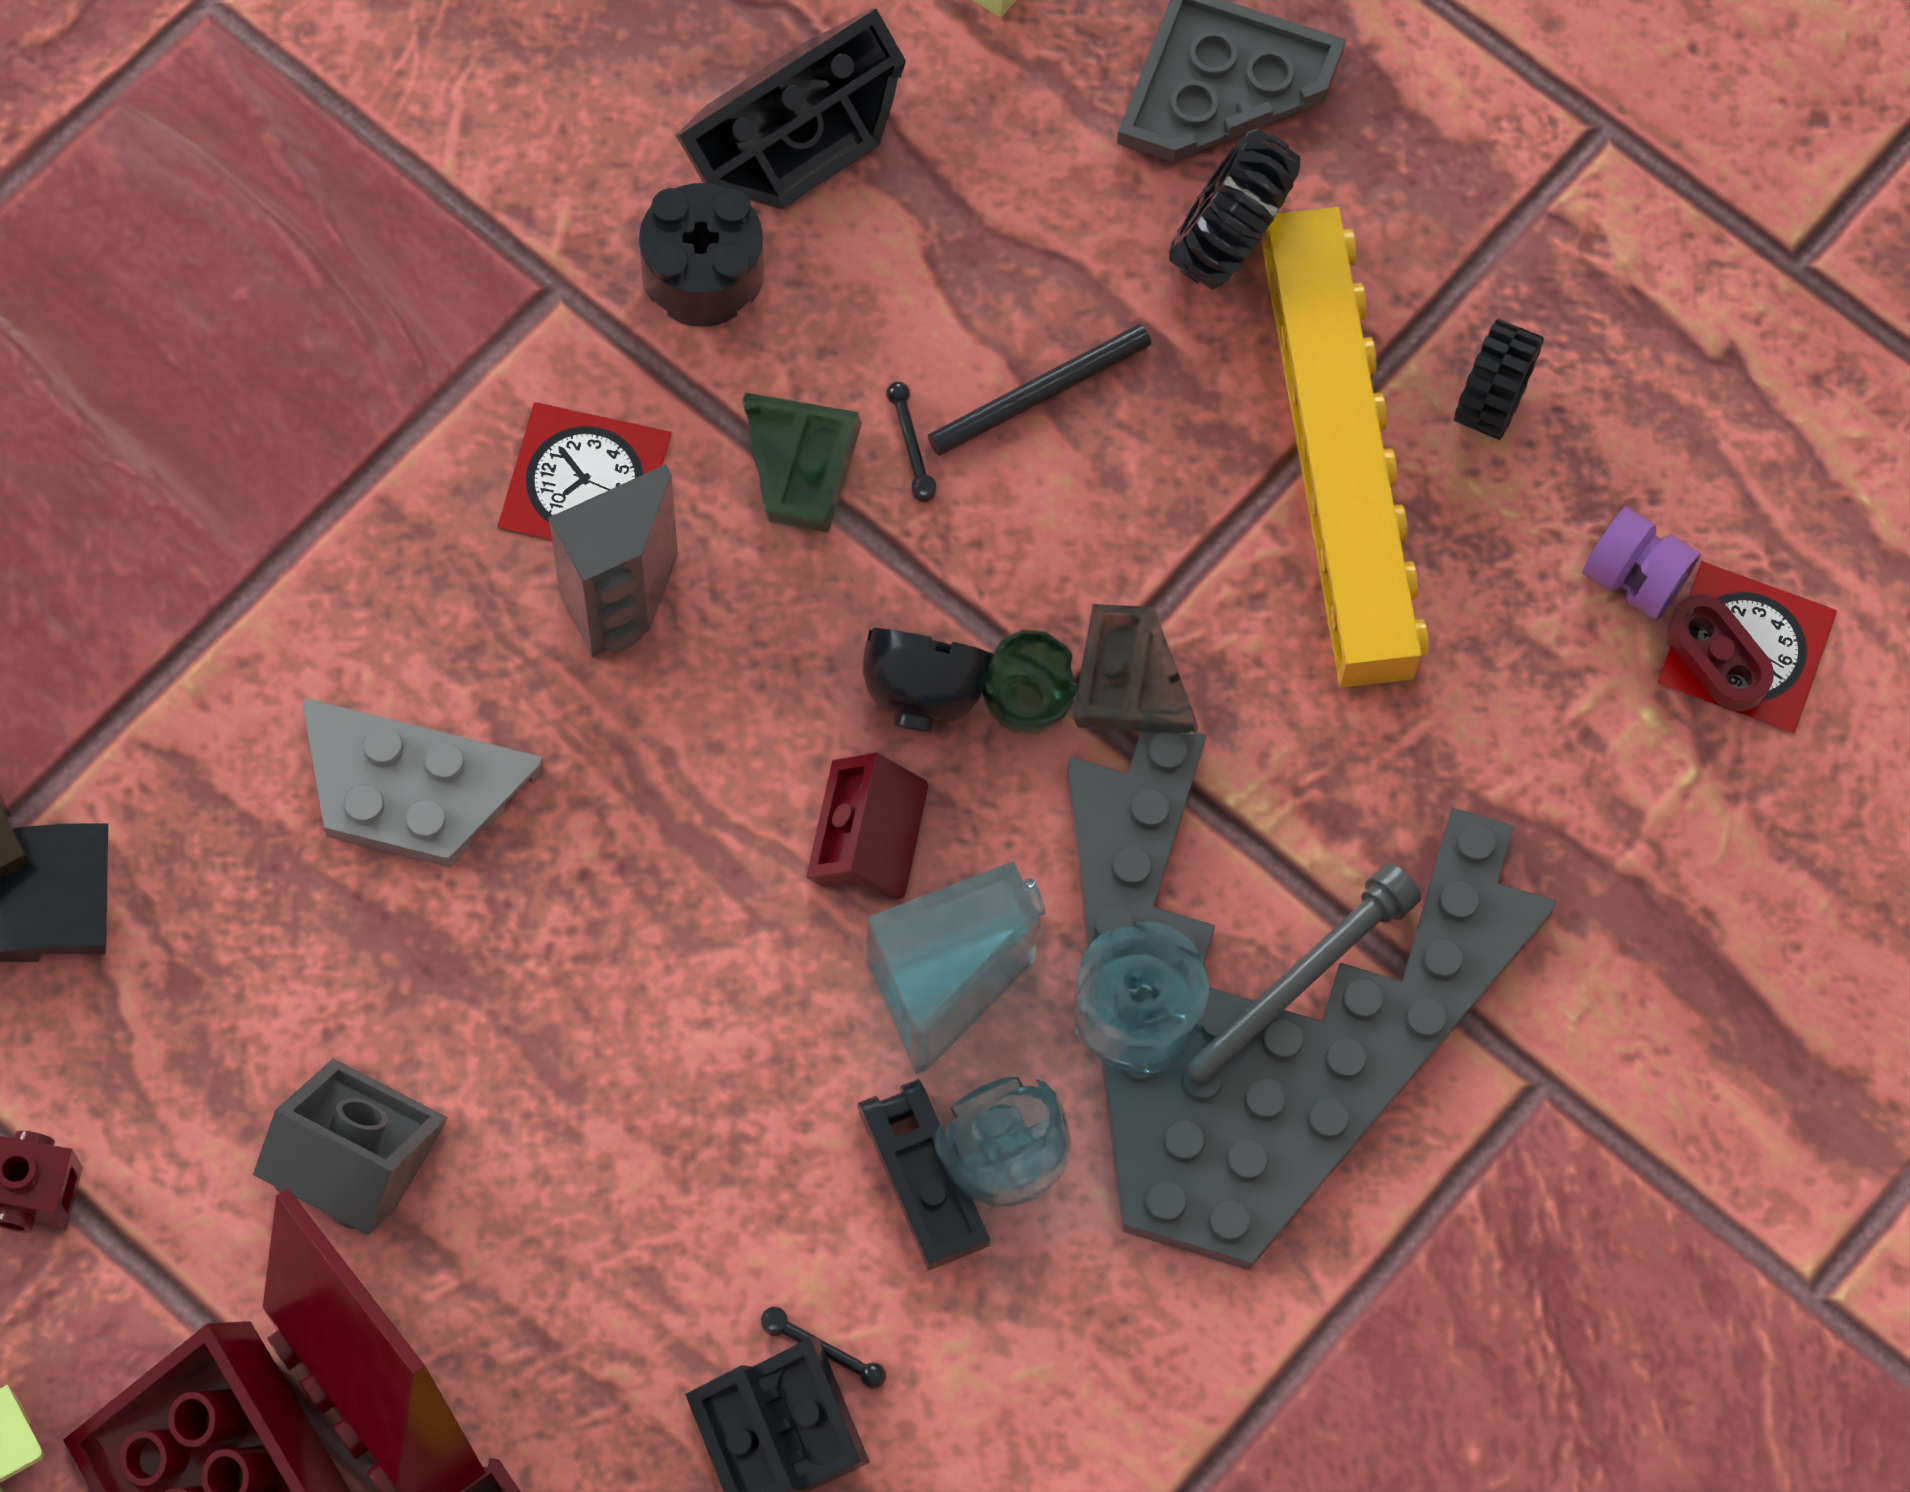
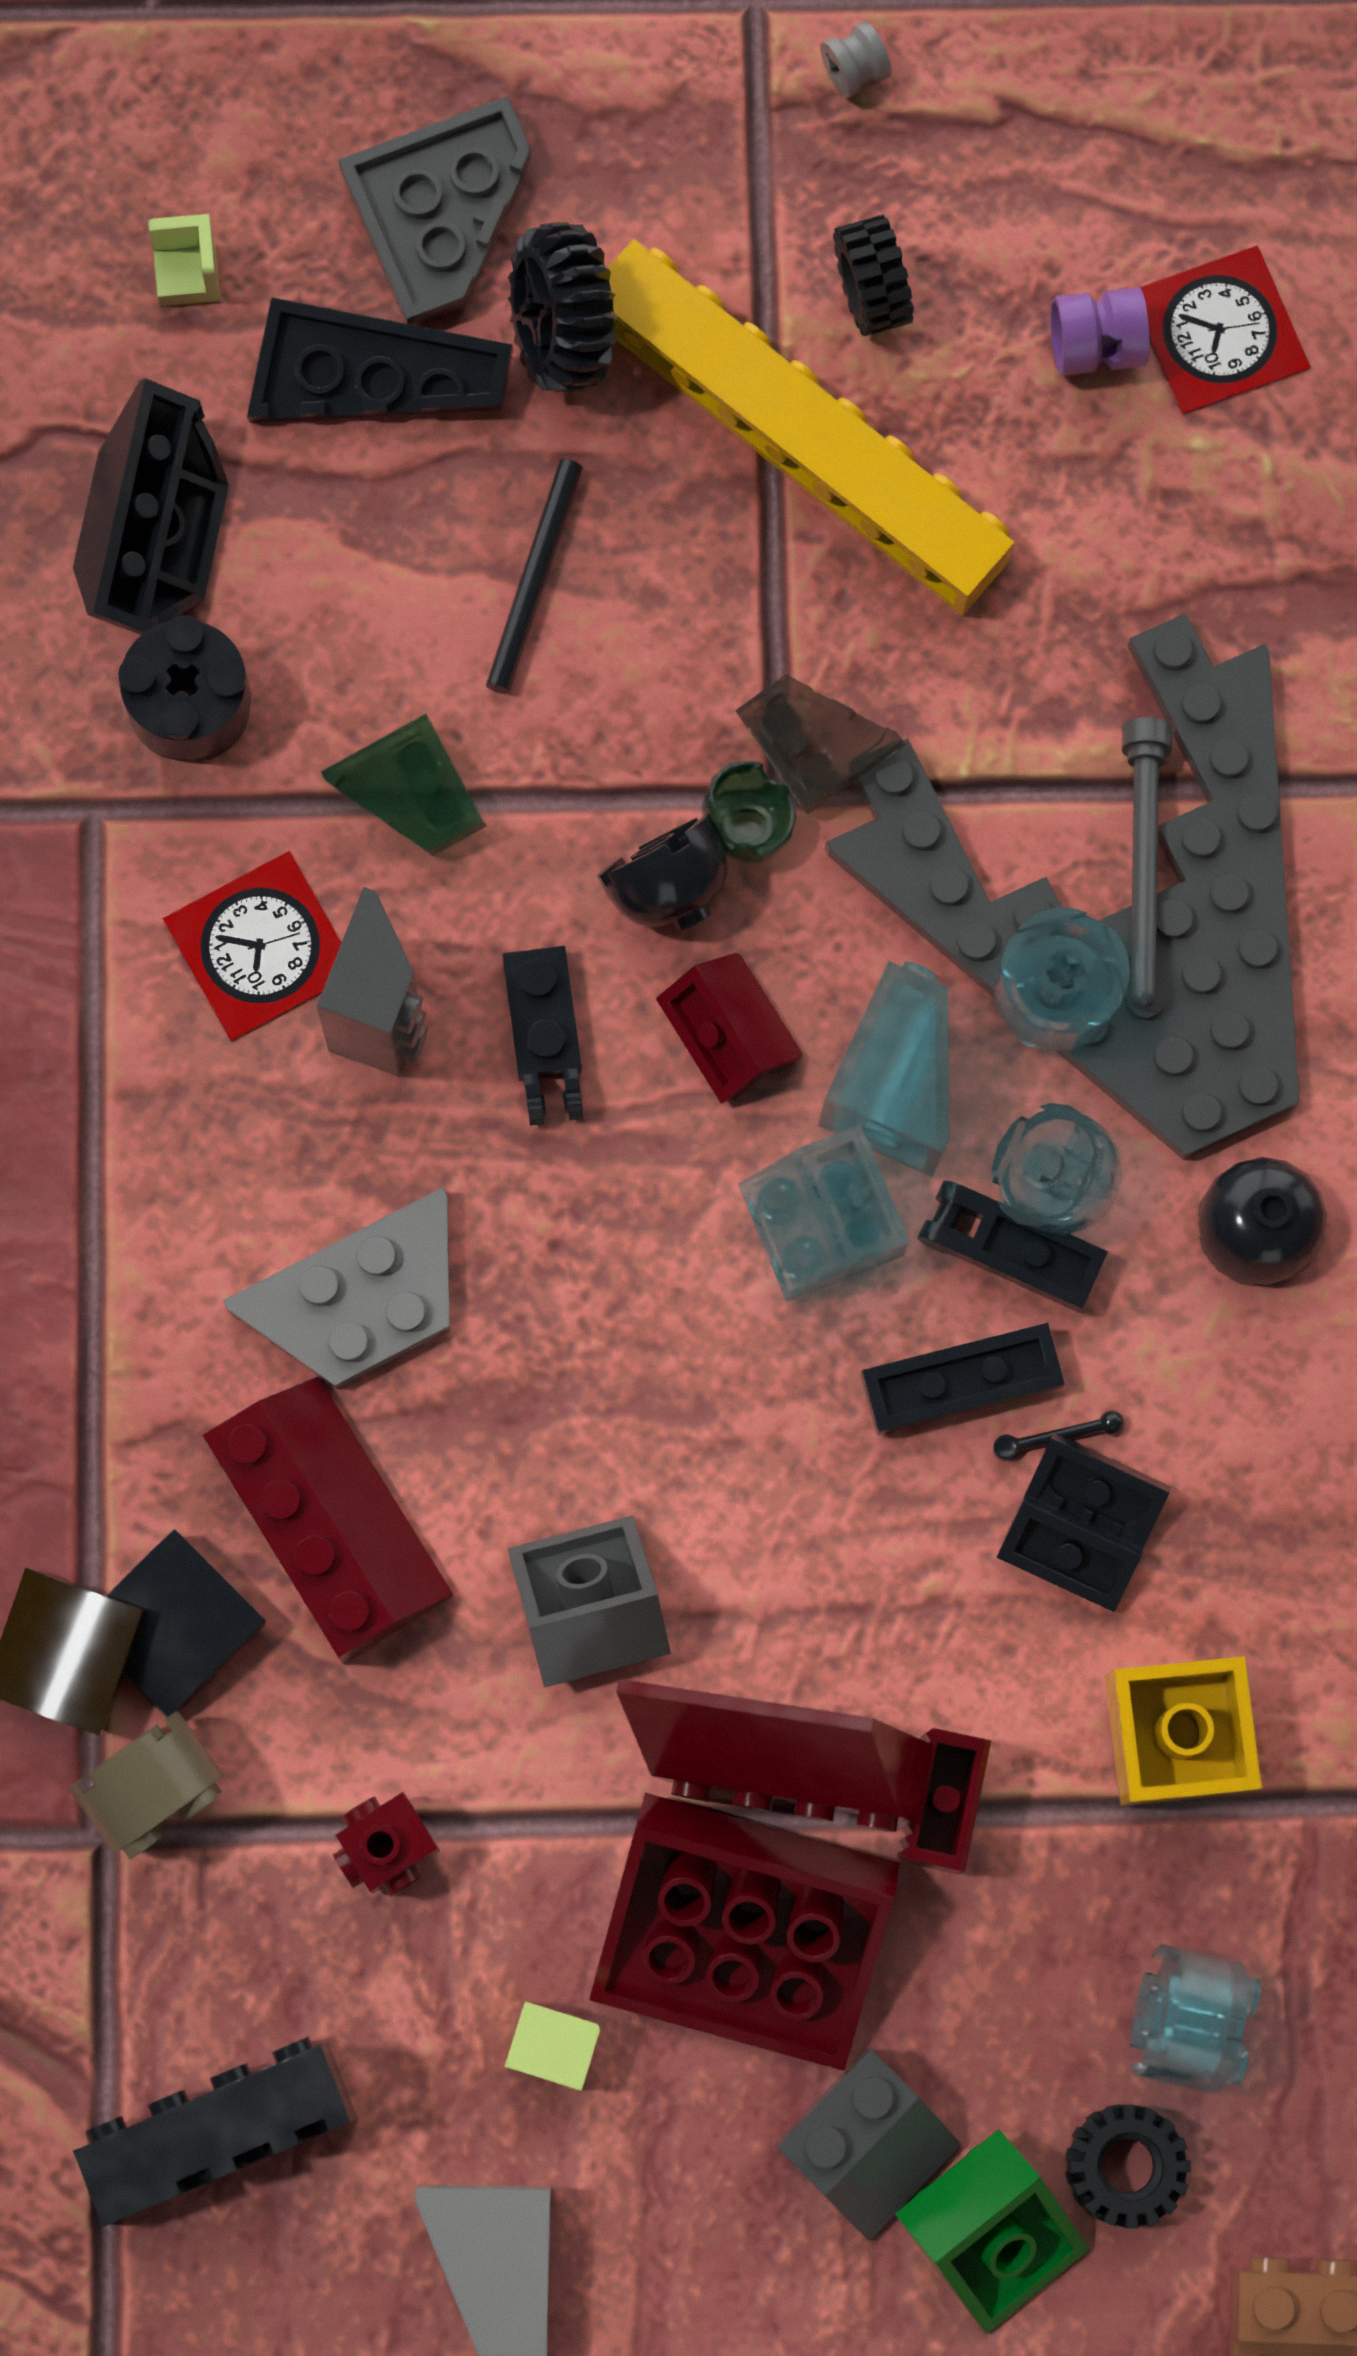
camera: 45 degrees left, 10 degrees up
black hinge [886,381,936,502] -> none
dark red plate [1668,595,1774,711] -> none
none -> dark red slope [202,1376,454,1664]
none -> black wing [247,297,514,422]
none -> black hinge [502,945,584,1126]
none -> clear light blue slope [738,1124,910,1302]
none -> light grey wheel [820,21,892,98]
none -> black plate [860,1323,1065,1435]
none -> black cylinder [1198,1157,1327,1286]

